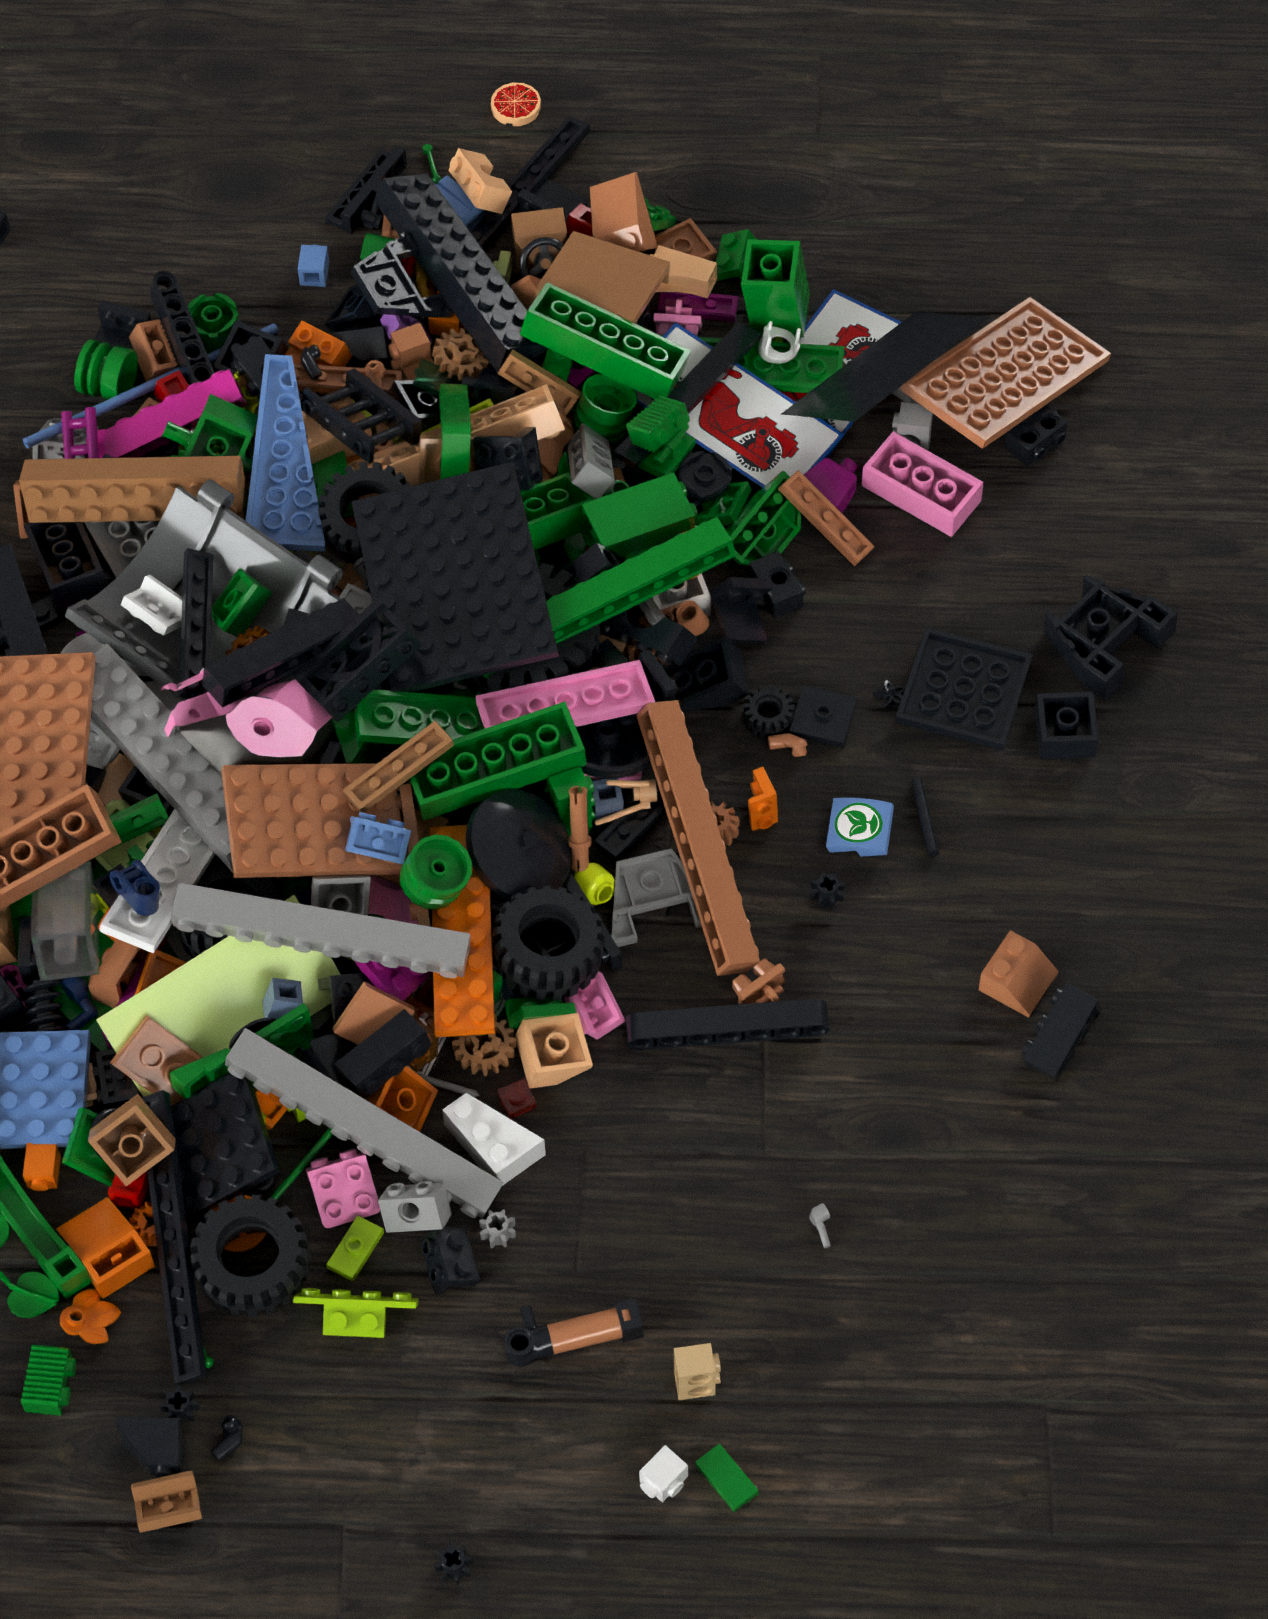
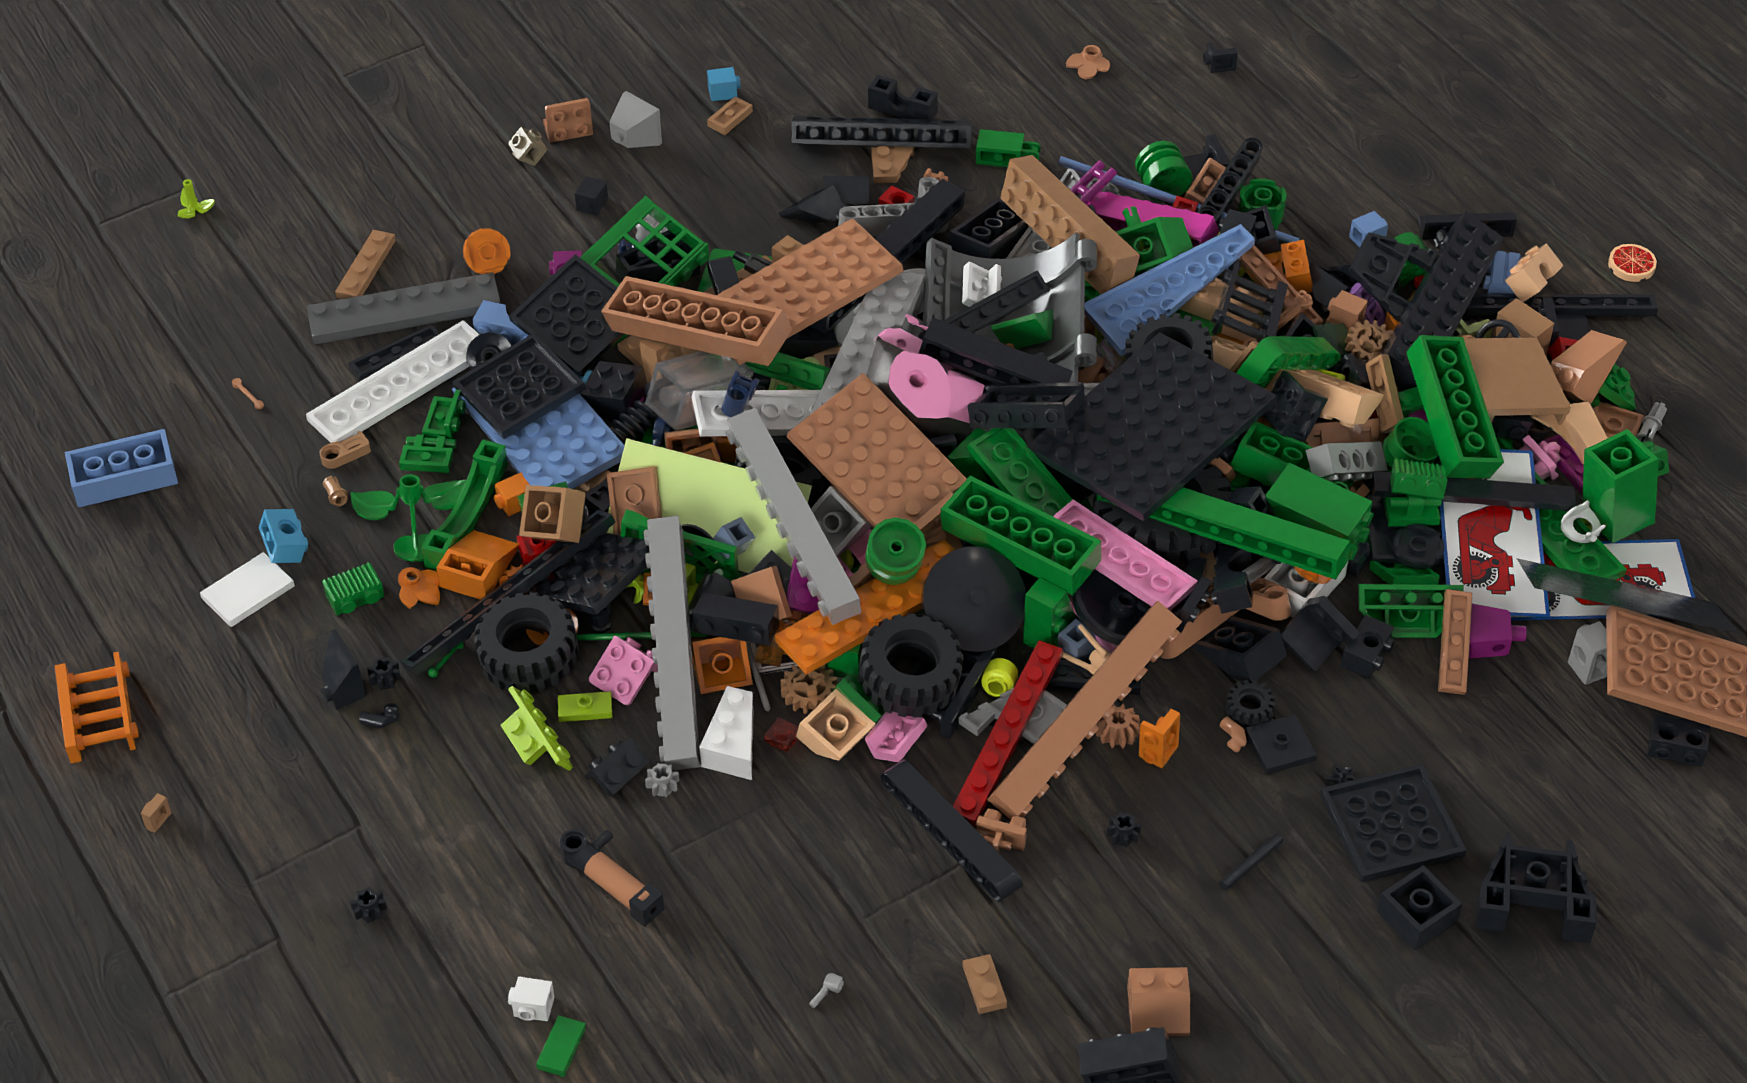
camera: 55 degrees right, 10 degrees down
medium nougat bracket [131,1471,202,1533] -> none
black arm [301,345,322,381] -> none
medium nougat plate [343,721,454,813] -> none
medium blue bracket [345,812,411,864] -> none
light grey brick [378,1181,452,1233] -> none
green hinge [422,144,442,184] -> none
nougat pin [568,786,591,871] -> none
tan brick [674,1343,721,1400] -> none
slope [826,798,894,857] -> none
bright pink brick [862,431,984,537] -> none
none -> red plate [953,640,1063,826]
none -> medium nougat plate [963,954,1007,1014]
none -> light grey axle [1636,402,1667,442]

